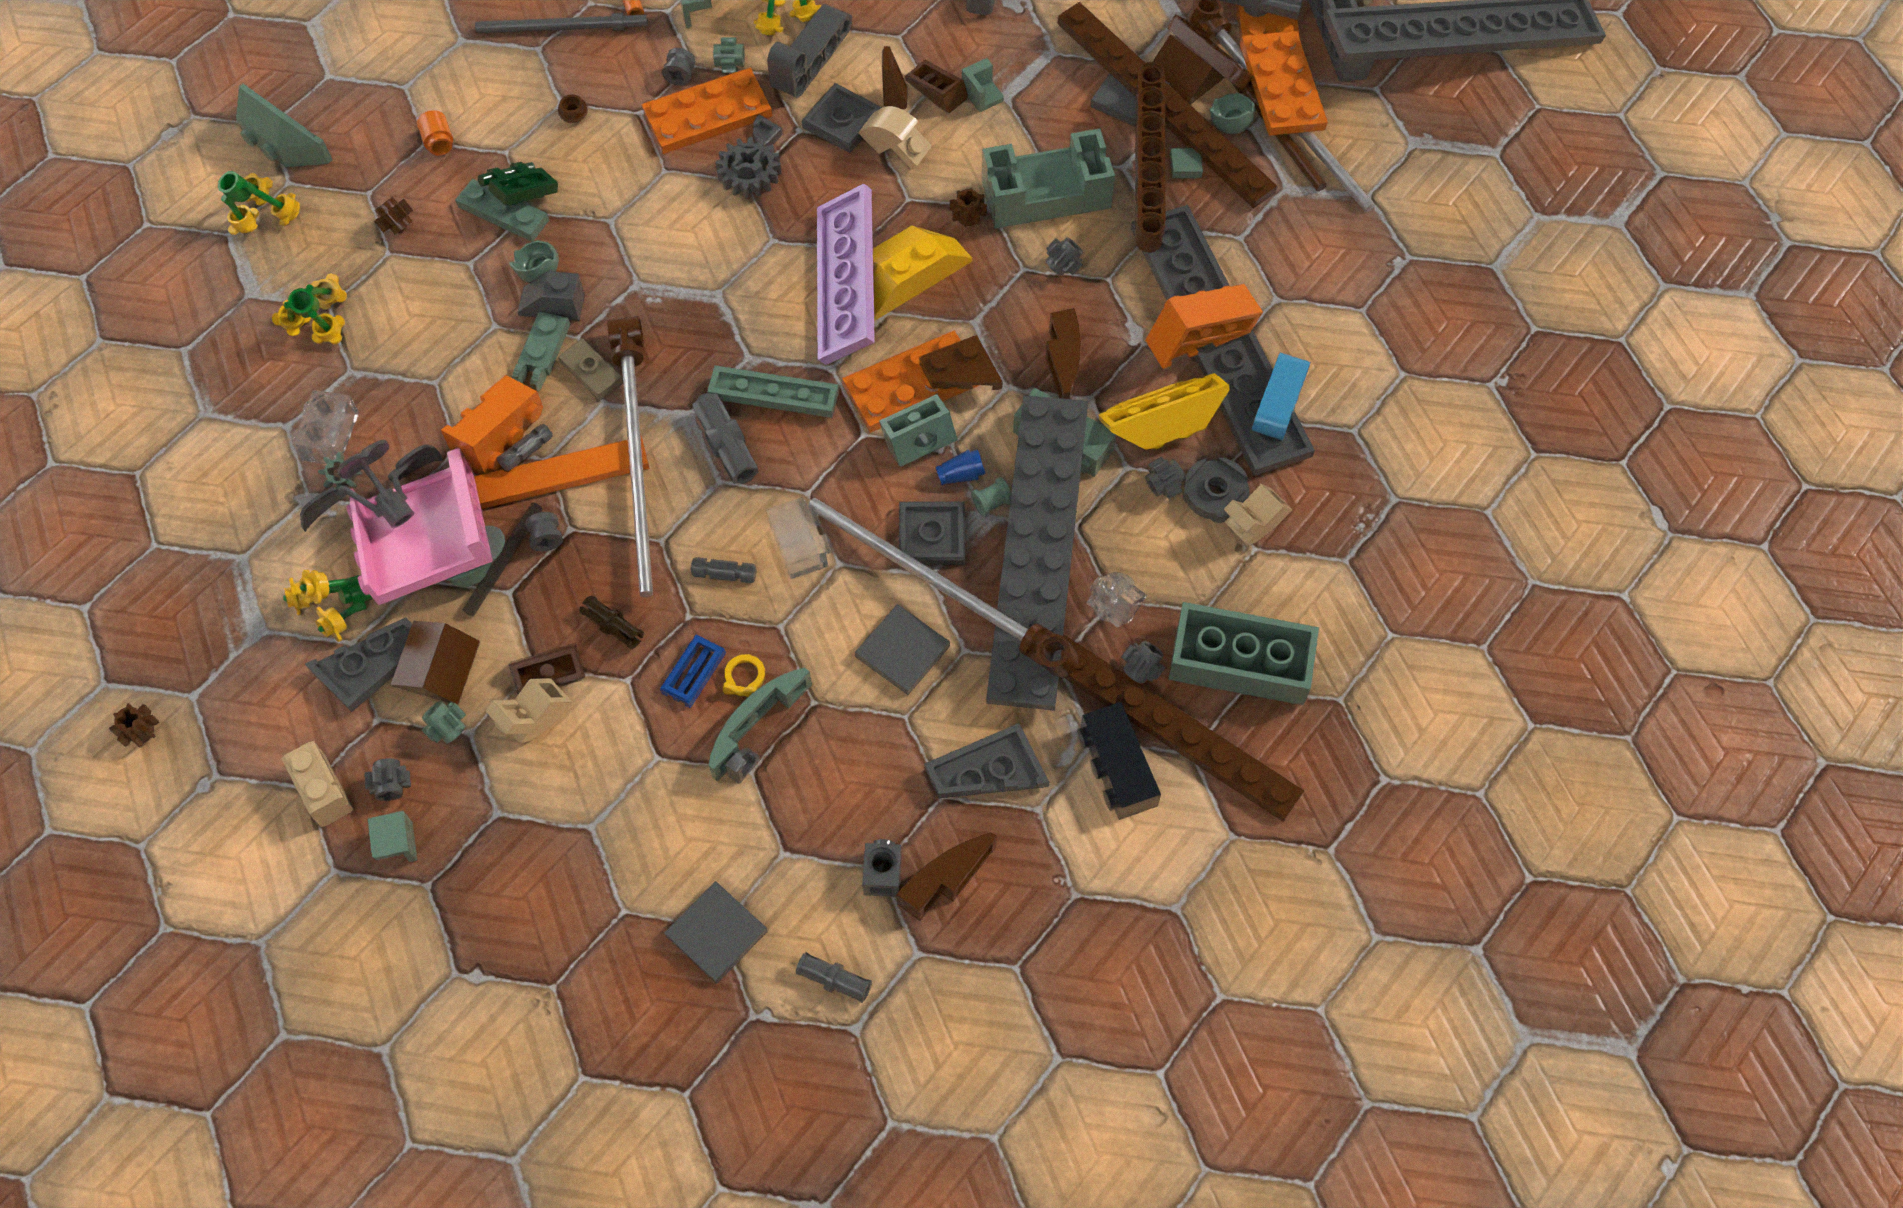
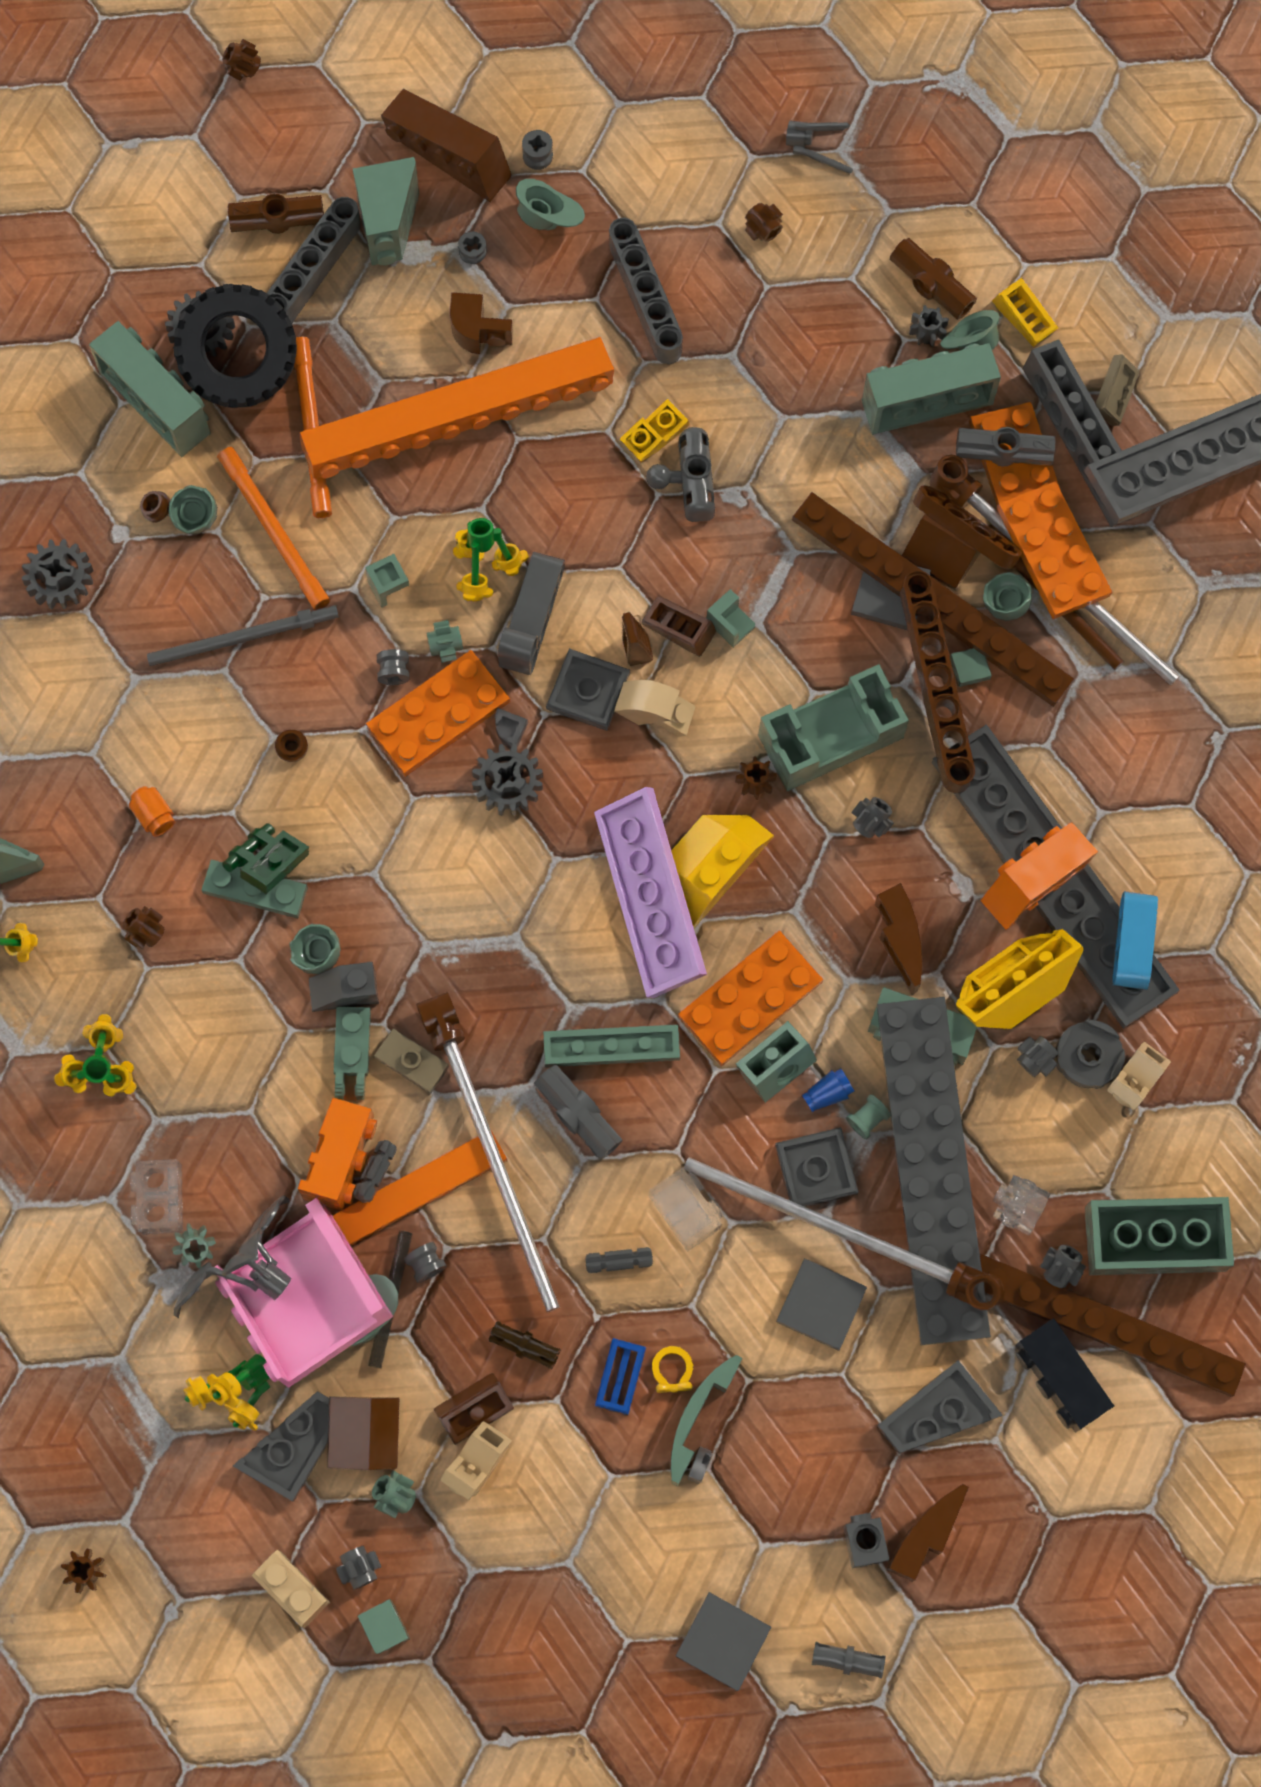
camera: 15 degrees left, 10 degrees up
reddish brown wing [919,335,1003,390] -> none

